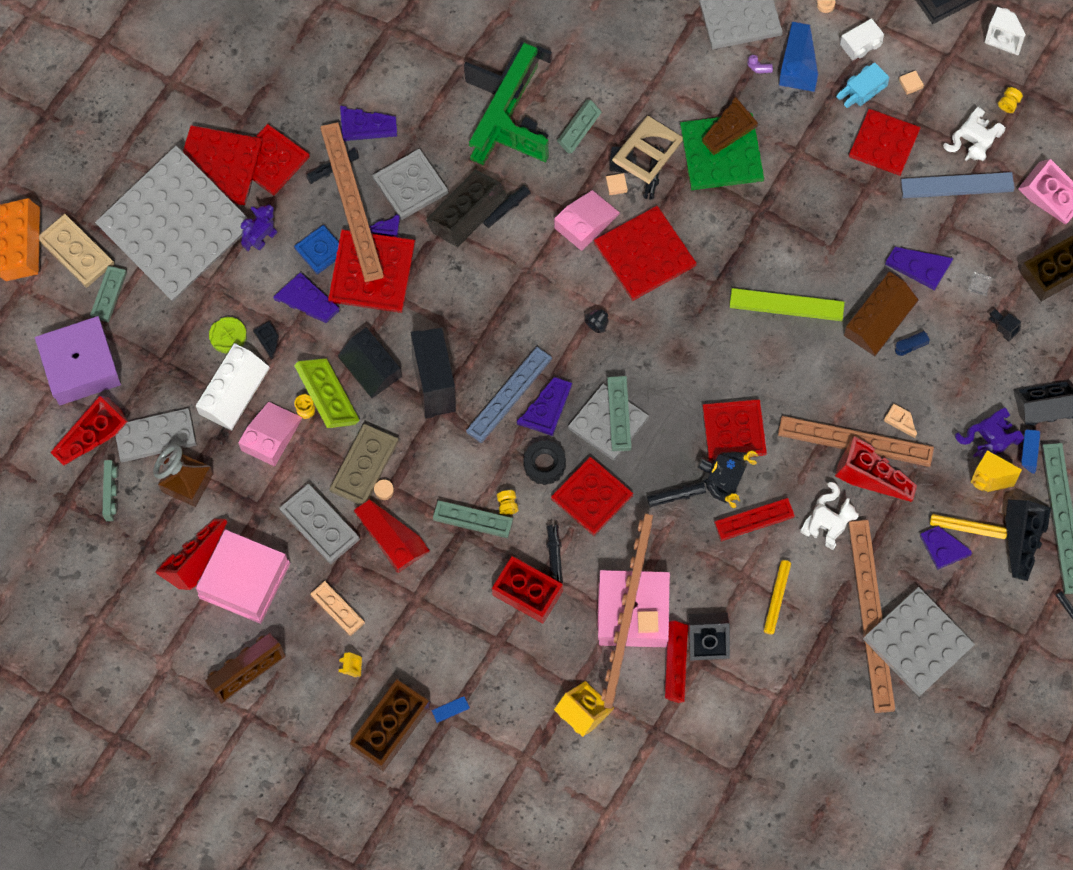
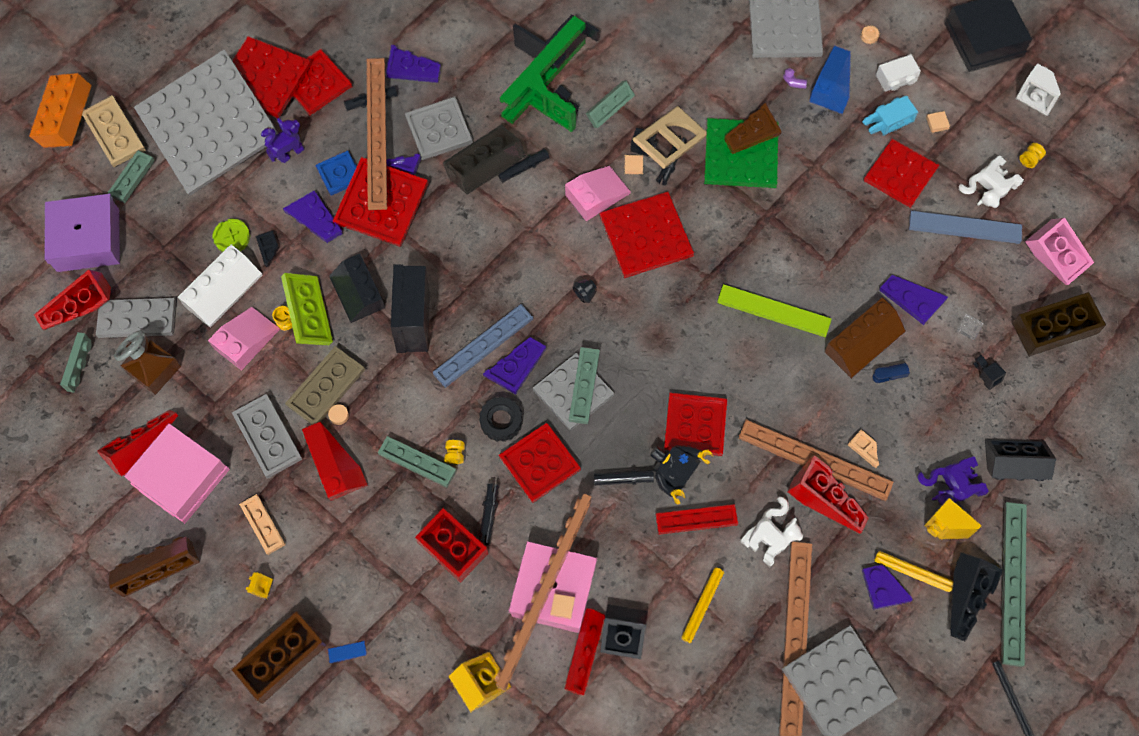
camera: 10 degrees right, 0 degrees up
blue slope [1021,430,1041,474] -> none

